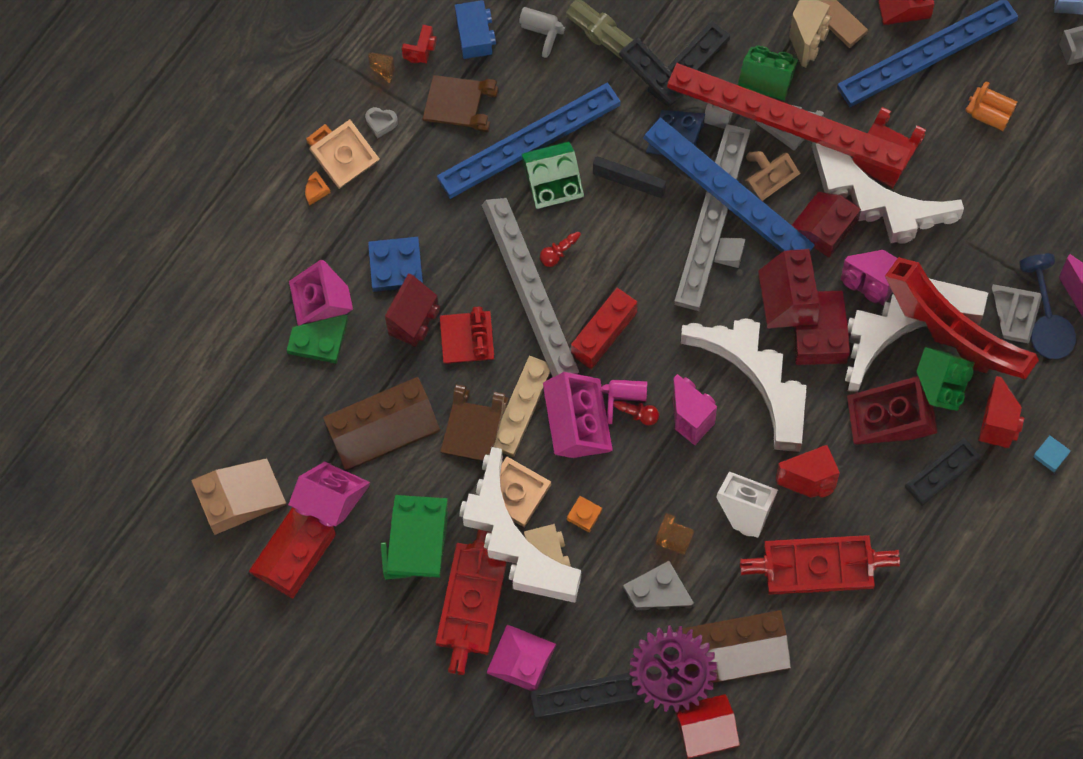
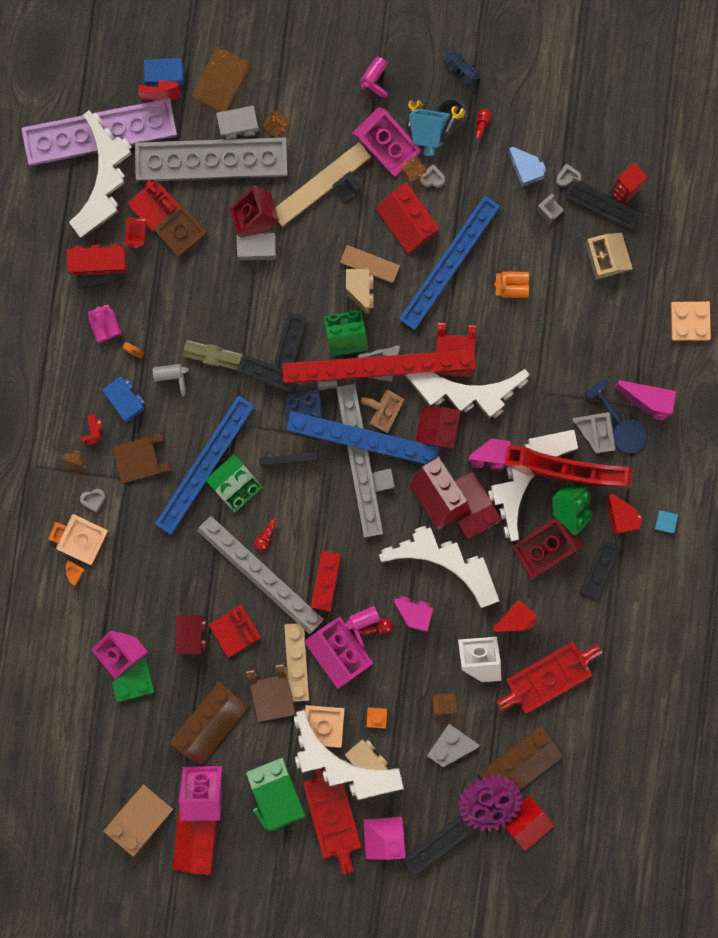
camera: 25 degrees left, 15 degrees up
blue plate [368,237,423,292] -> none

